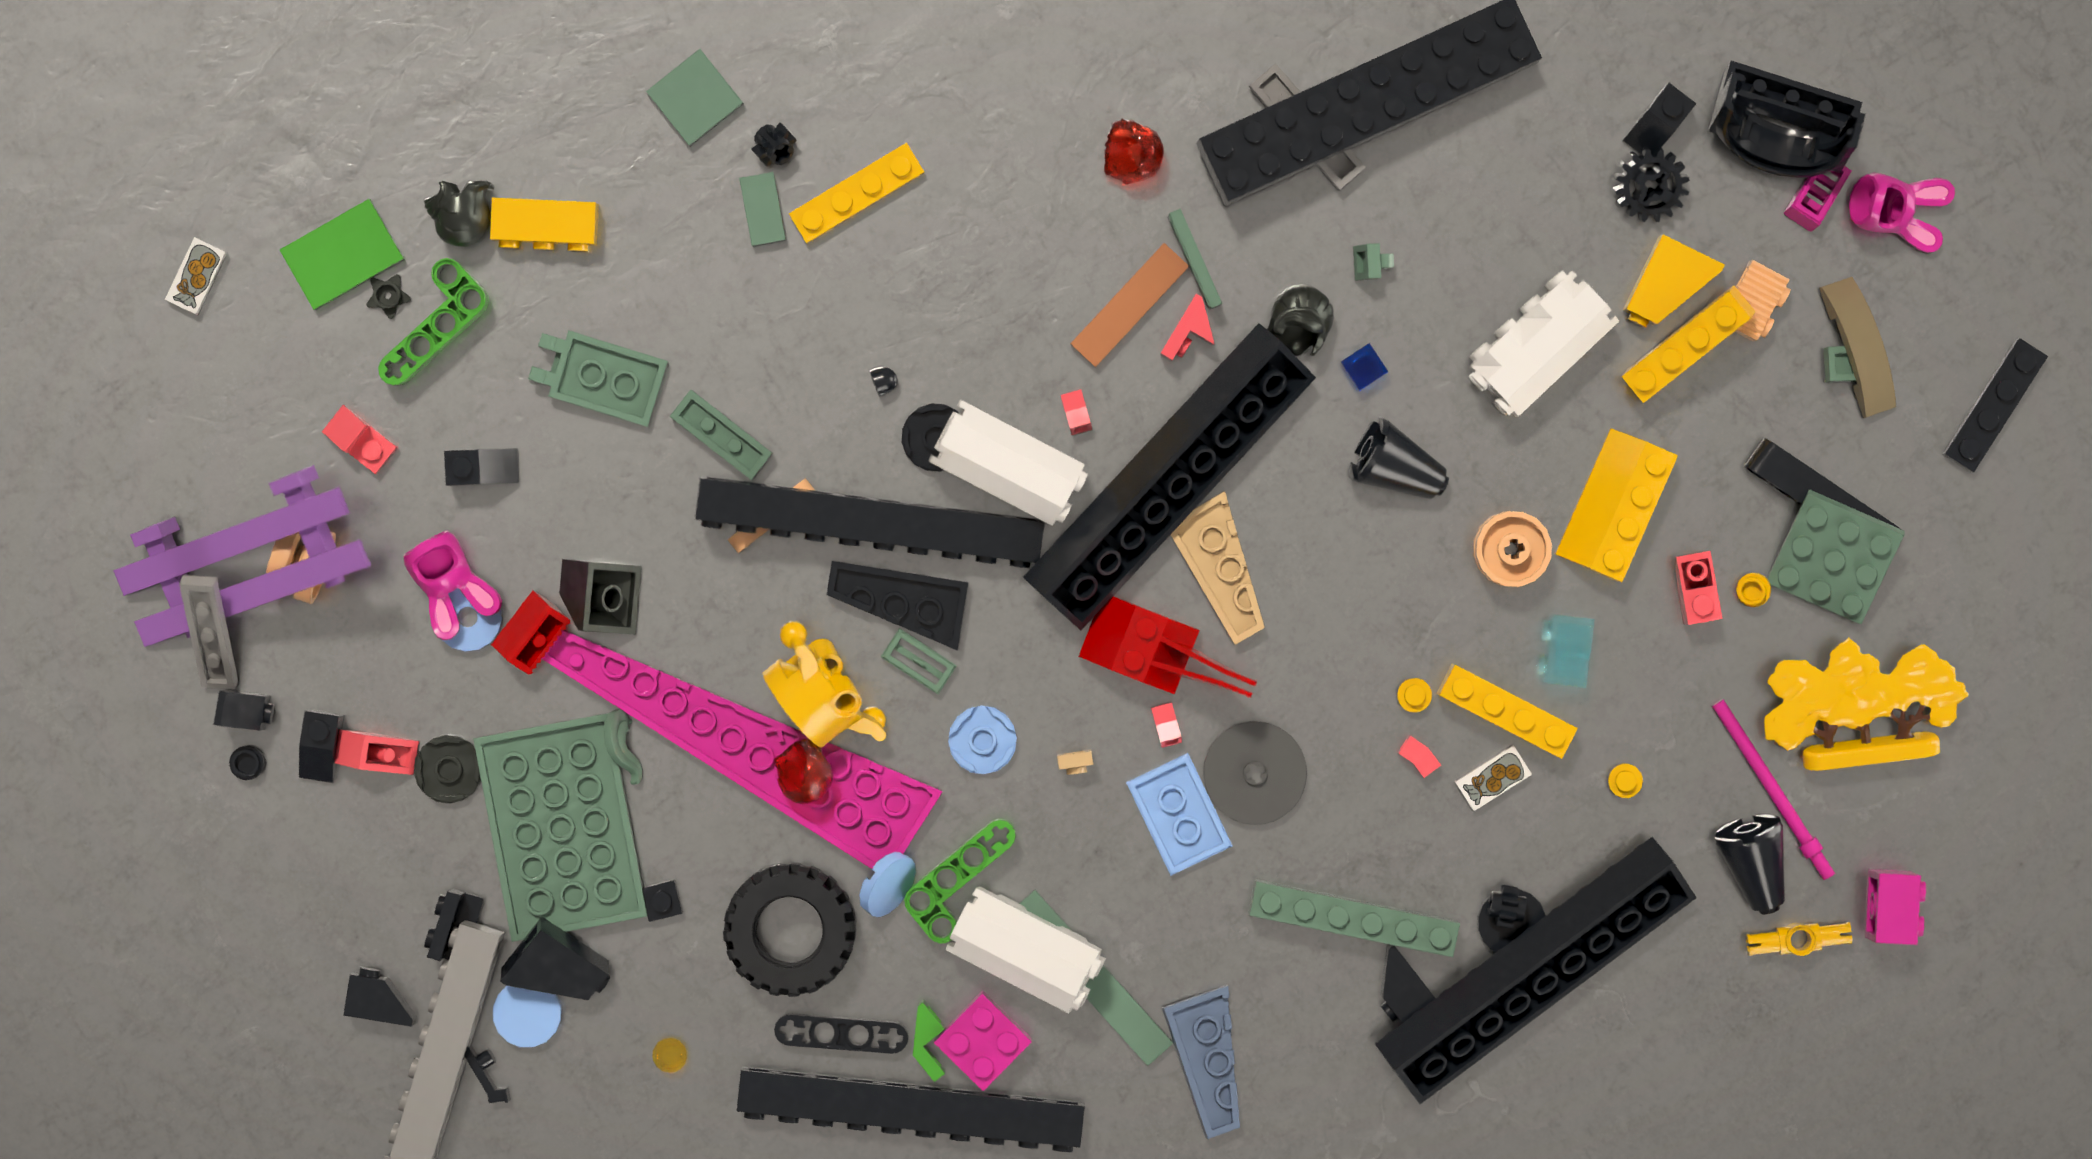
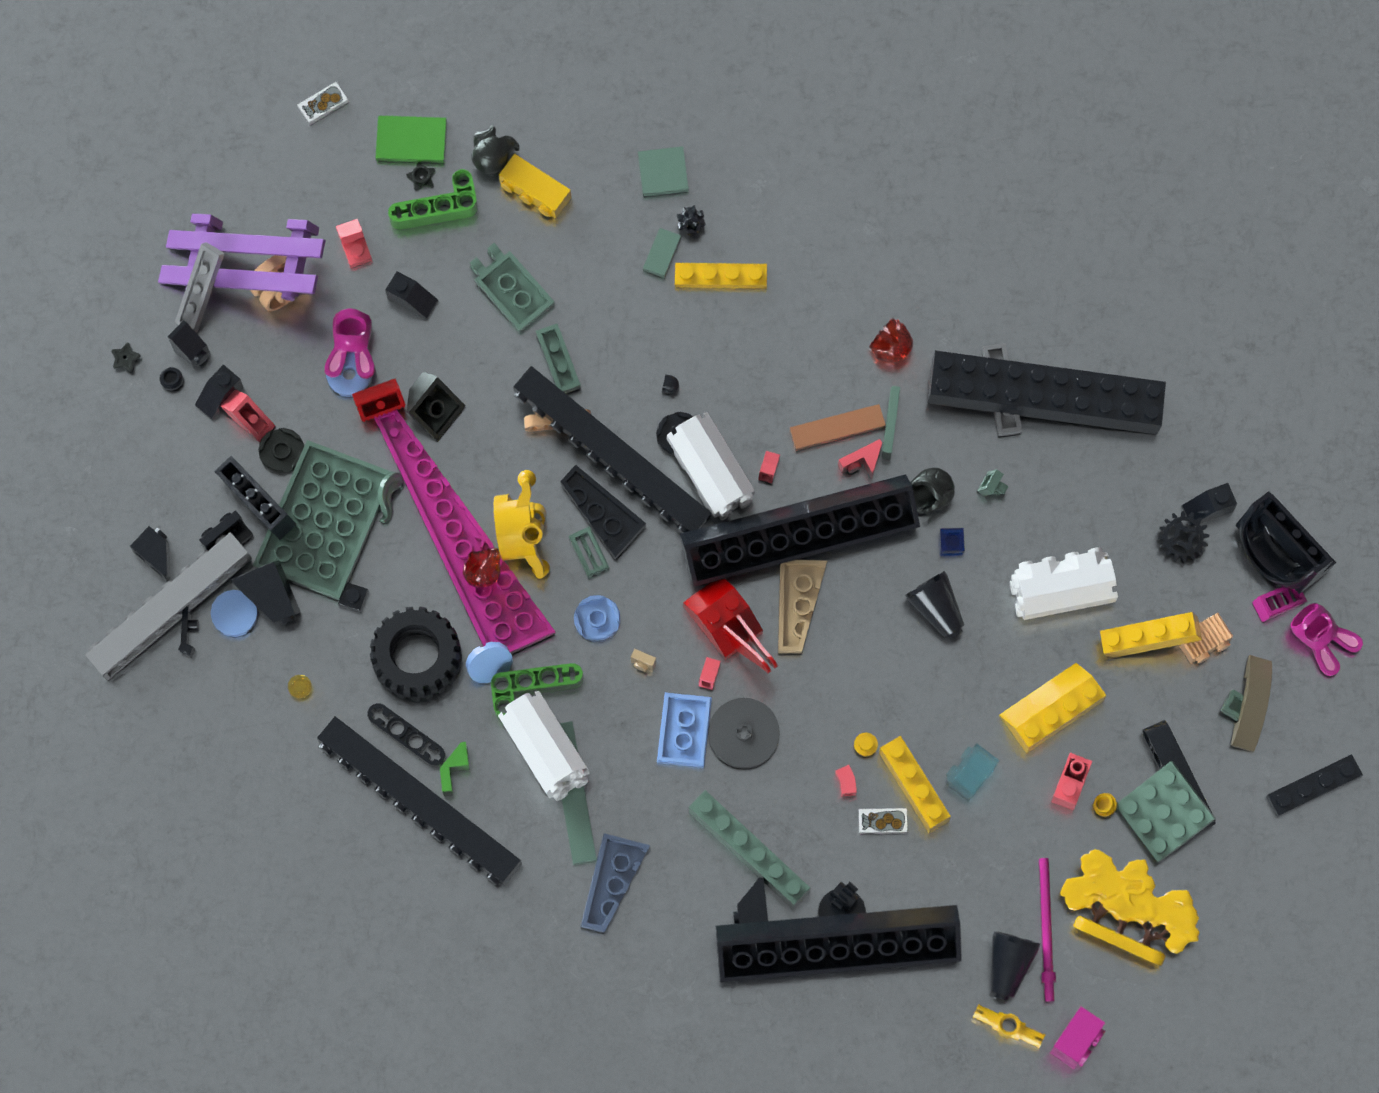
camera: 30 degrees right, 15 degrees down
dark pink brick [934,990,1032,1091] -> none
light nougat wheel [1472,511,1552,587] -> none
yellow plate [1608,764,1643,798] -> none
yellow slope [1623,234,1725,328] -> none
none -> pearl dark grey plate [111,343,141,371]
none -> black brick [214,456,297,540]

